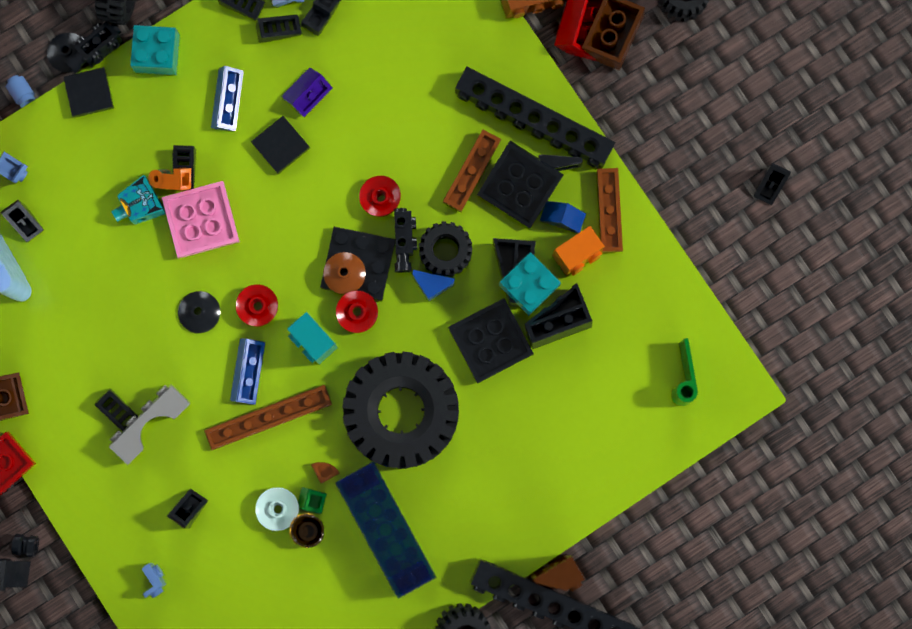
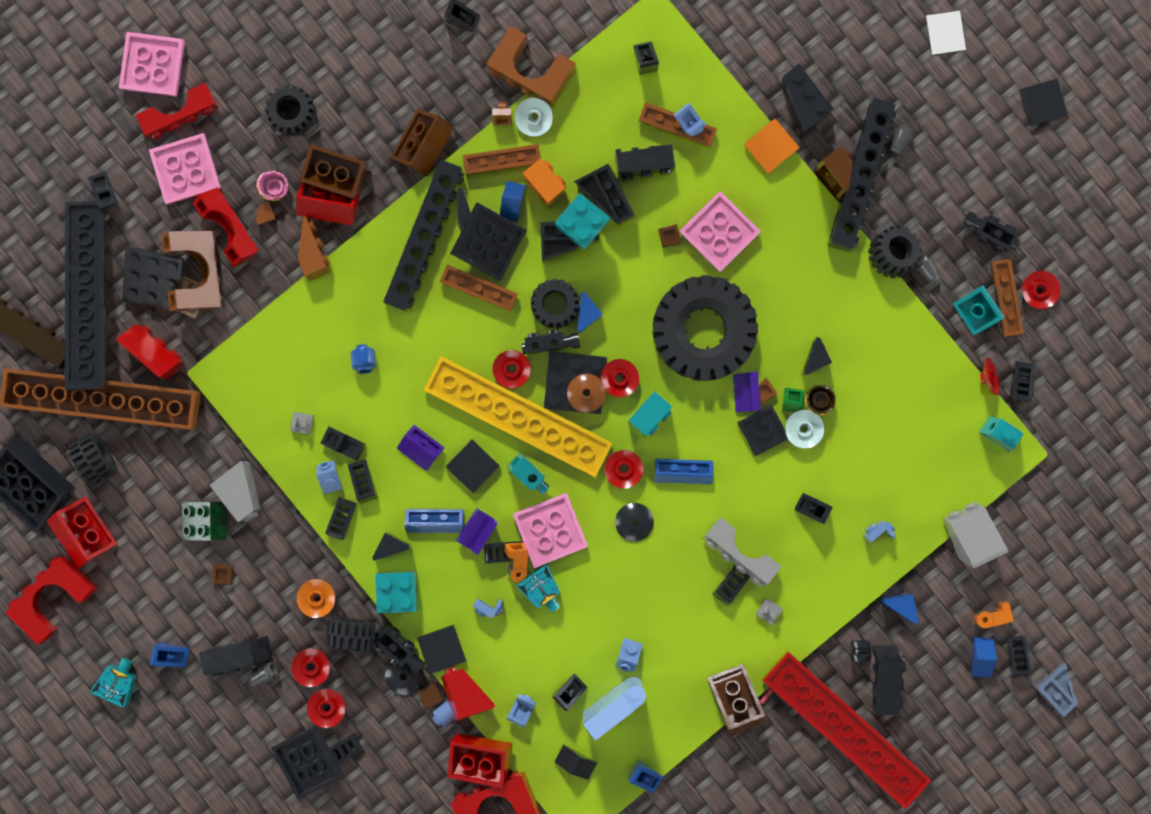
camera: 90 degrees left, 5 degrees up
dark orange tile [204,385,332,450] -> none
plate [335,462,437,599] -> none
black plate [448,298,534,384] -> none
green door [671,338,698,406] -> none
none -> blue head [350,344,377,374]
none -> black slope [372,532,412,561]
none -> reddish brown slope [390,109,454,177]
none -> reddish brown tile [418,683,444,709]
none -> yellow plate [424,356,613,477]
none -> red slope [441,667,495,721]
none -> dark purple panel [456,508,498,555]
none -> medium blue bracket [473,598,504,618]
none -> dark orange arch [486,26,577,107]
none -> dark orange tile [492,102,512,126]
none -> teal torso [507,453,550,494]
none -> light aqua dish [515,98,553,136]
none -> black wedge [614,144,675,181]
none -> medium blue bracket [615,638,642,671]
none -> black slope [633,41,659,75]
none -> dark orange plate [638,102,717,148]
none -> reddish brown tile [658,224,681,248]
none -> medium blue bracket [673,103,706,136]
none -> bright pink plate [679,191,761,273]
none -> dark purple panel [733,372,760,412]
none -> black tile [737,404,788,456]
none -> orange slope [744,118,800,174]
none -> light grey tile [756,598,783,625]
none -> black wedge [781,64,834,136]
none -> black slope [802,337,832,375]
none -> blue slope [881,593,918,625]

